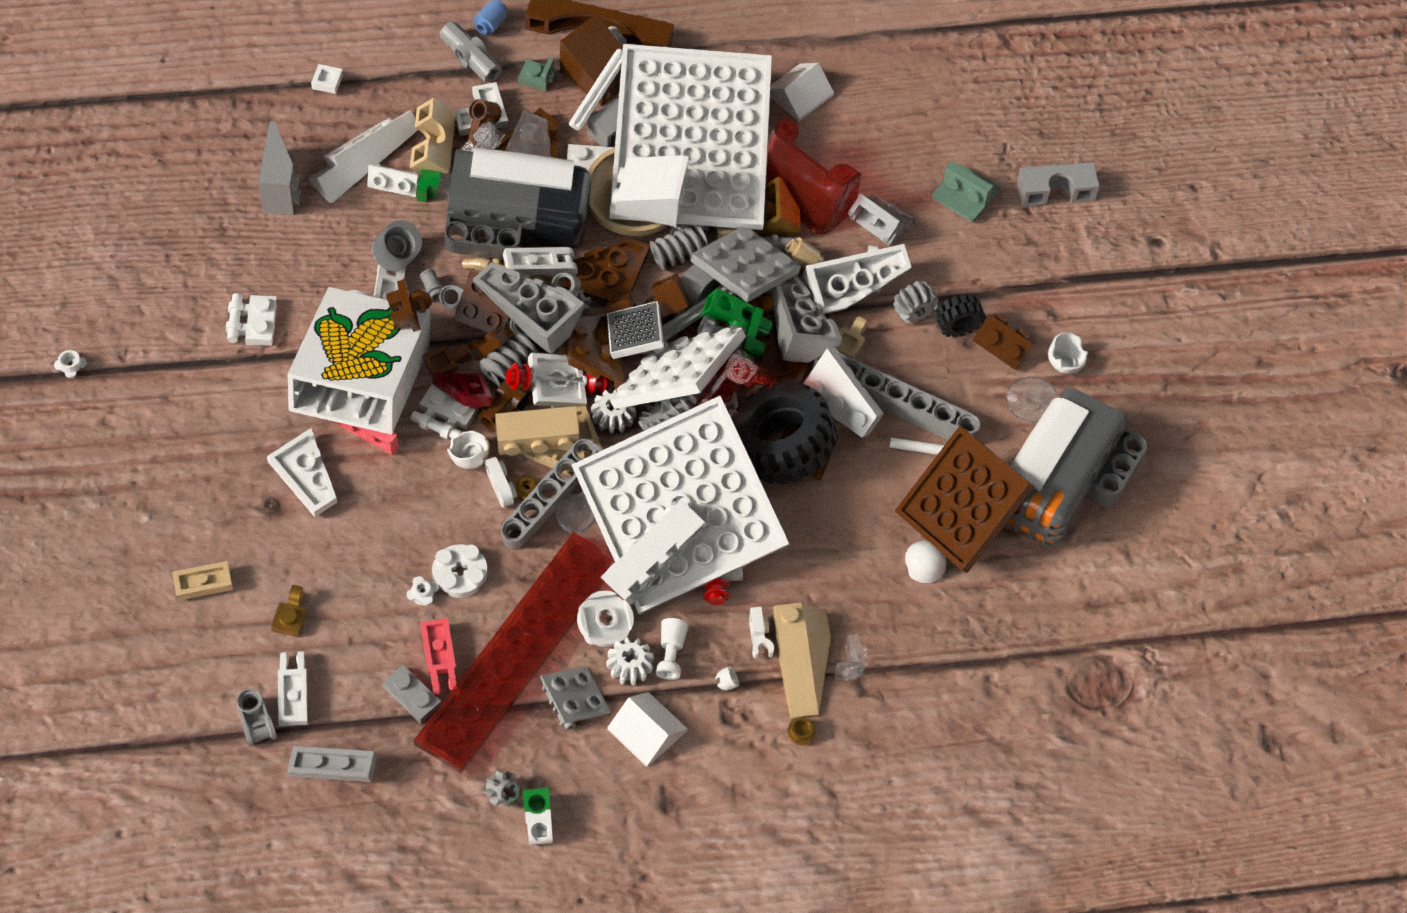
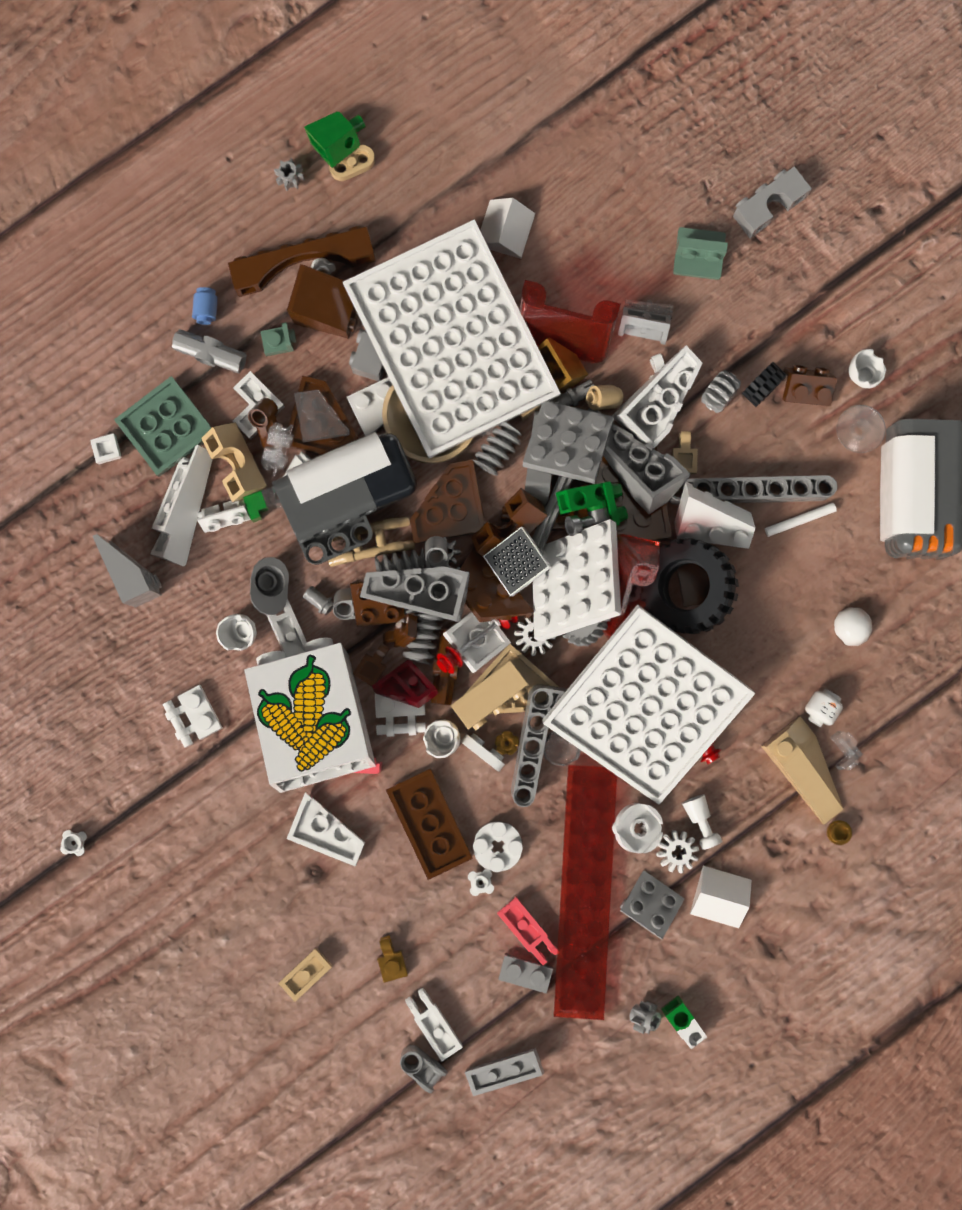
camera: 15 degrees left, 25 degrees up
reddish brown hips [386,279,432,332] -> none
white plate [503,247,578,275] -> none
white axle [569,49,623,131] -> none
white wedge [601,500,707,605] -> none
white slope [612,155,689,227] -> none
white hinge [715,666,739,691] -> none
white plate [749,607,774,659] -> none
reddish brown plate [895,426,1035,573] -> none
none -> sand green plate [114,376,212,477]
none -> white hair [216,614,257,651]
none -> reddish brown plate [386,768,473,880]
none -> white head [805,689,843,727]

